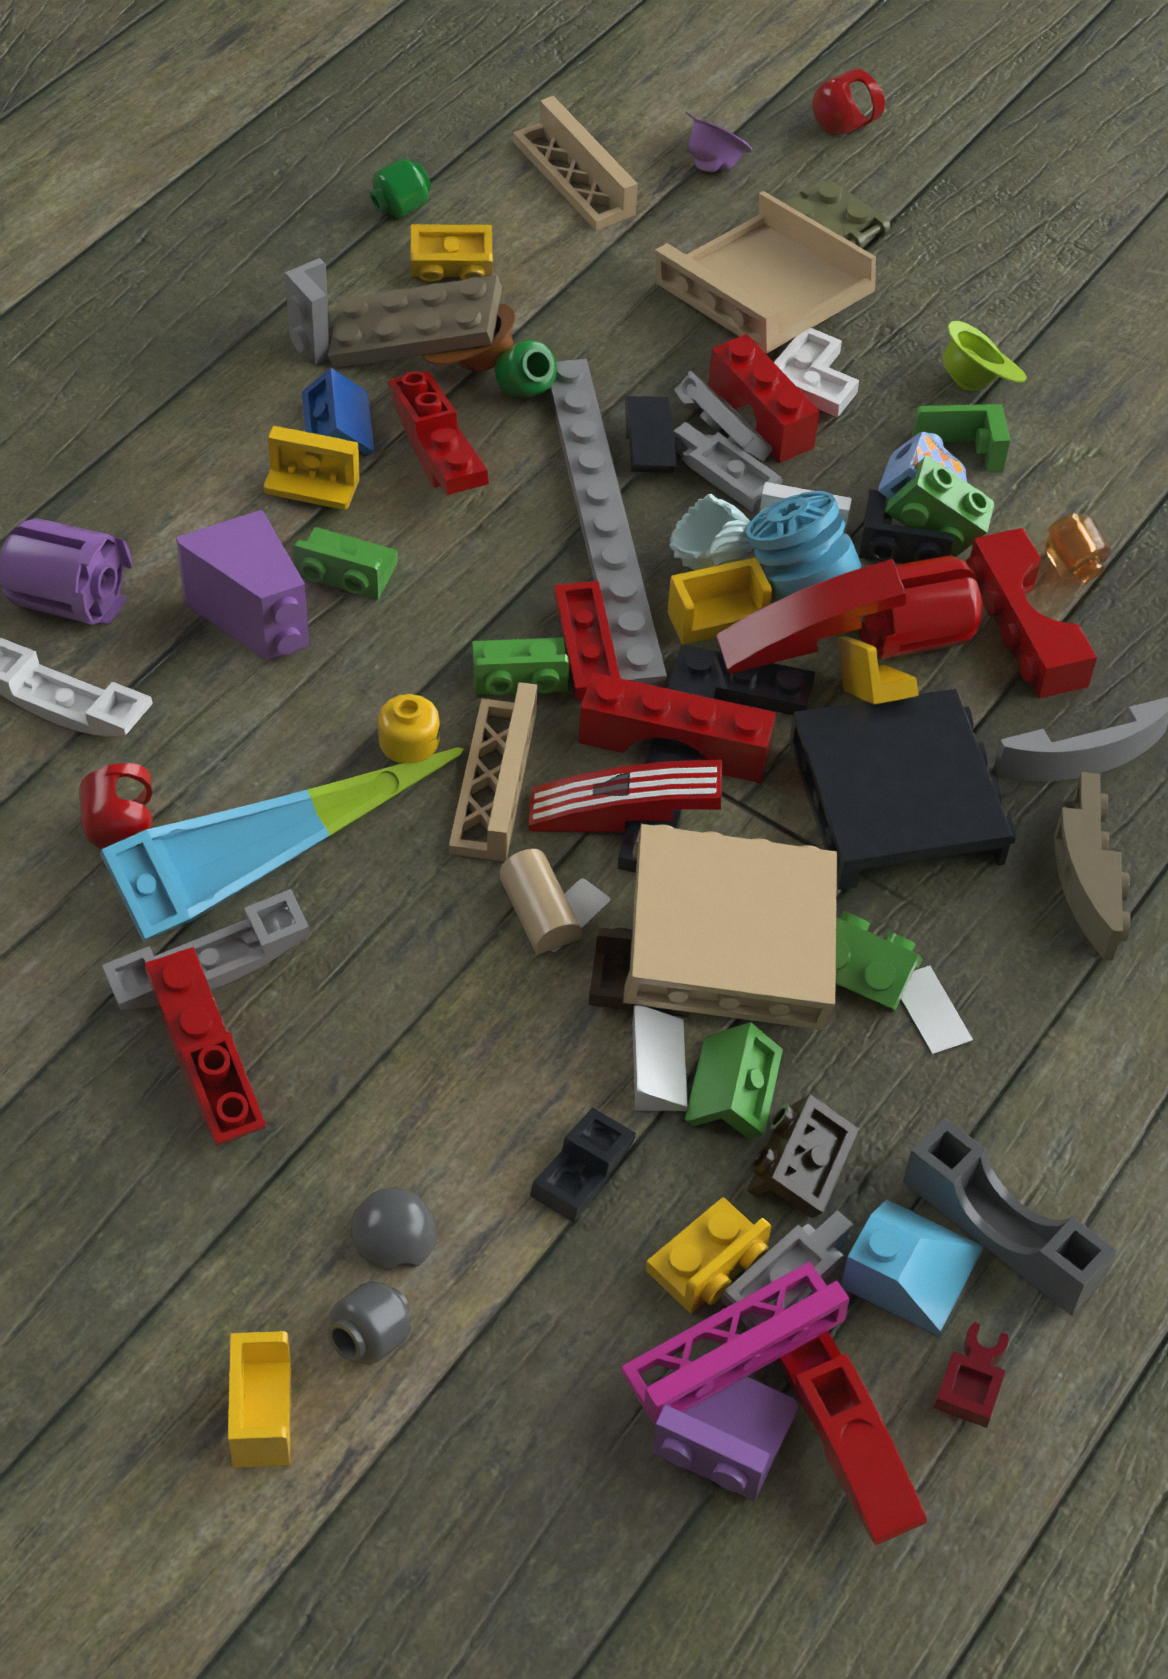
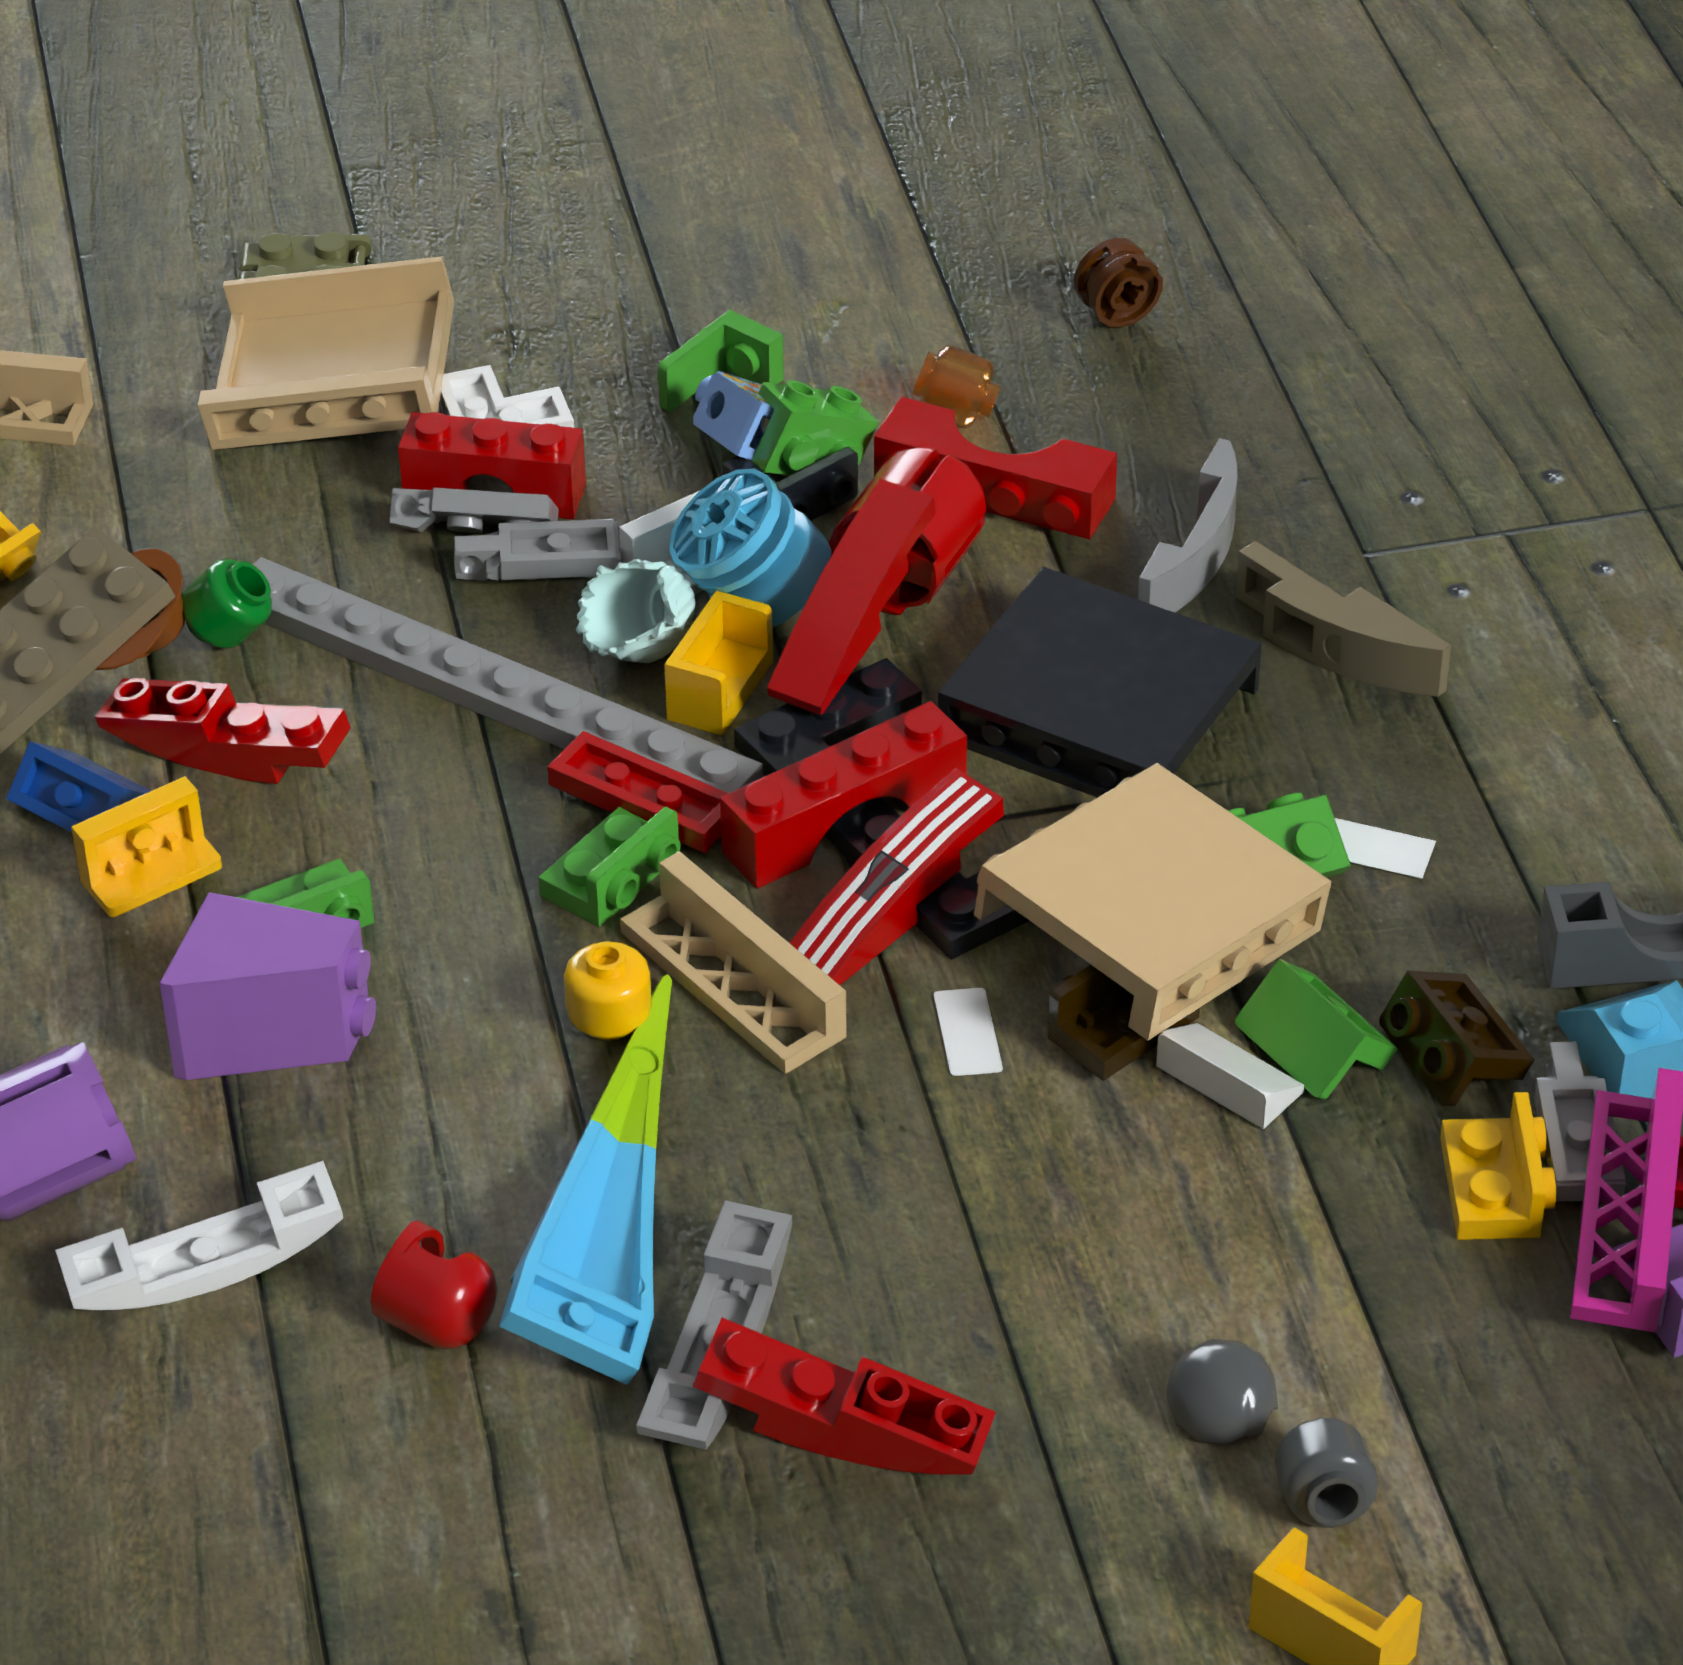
camera: 45 degrees left, 10 degrees down
tan brick [500,849,583,955] -> none
black slope [530,1107,636,1222] -> none
black slope [625,396,676,473] -> none
medium lavender piece [686,112,752,173] -> none
red helmet [812,68,885,135] -> none
yellow panel [837,636,918,704] -> none
lime piece [942,321,1027,392] -> none

